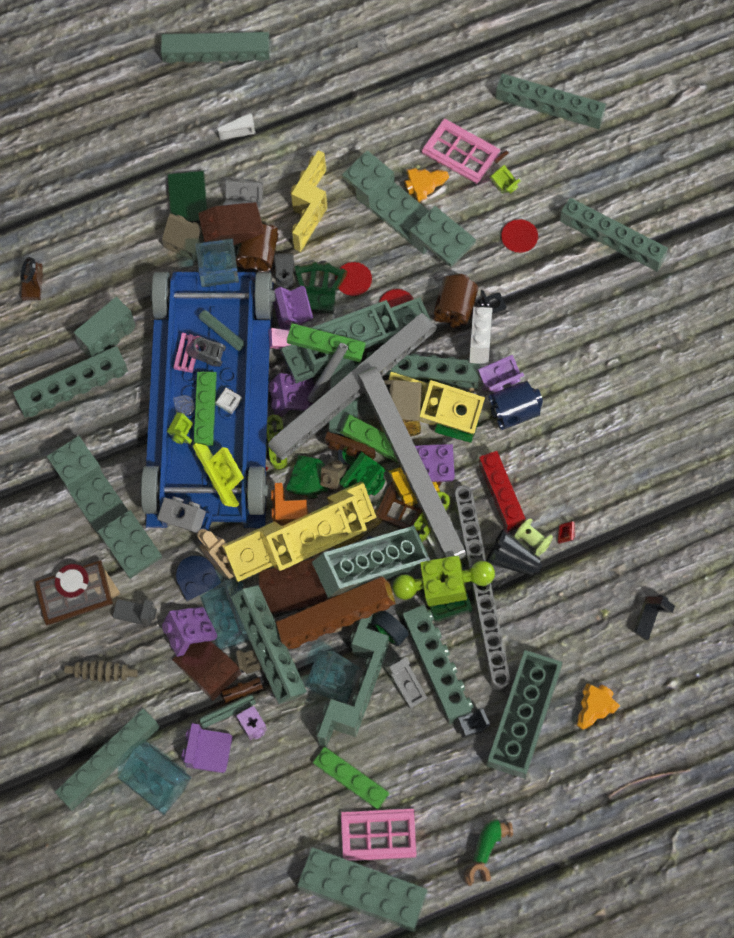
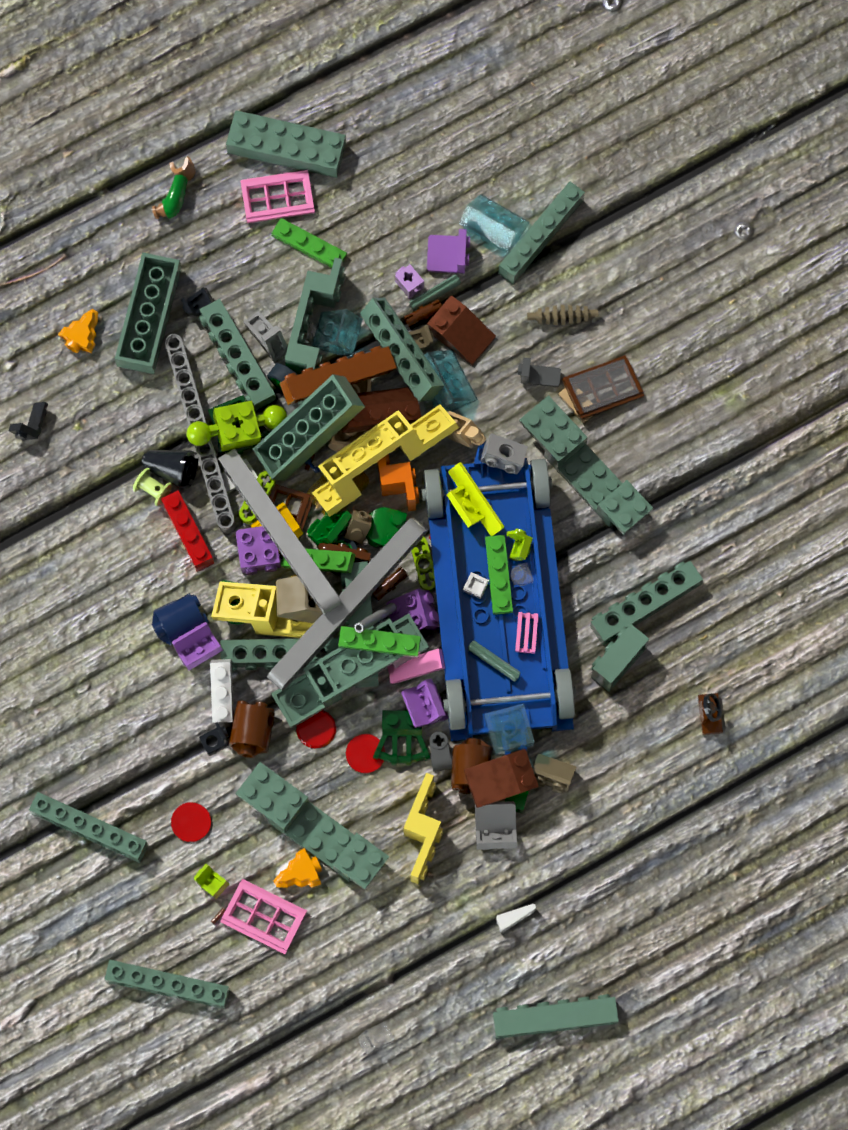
camera: 170 degrees right, 5 degrees up
sticker [55,564,89,598] -> none
medium lavender bracket [162,607,217,656] -> none
dark green tile [168,171,207,223] -> none
dark blue slope [176,555,222,601] -> none
dark grey piece [187,337,226,367] -> none
red slope [558,521,576,544] -> none

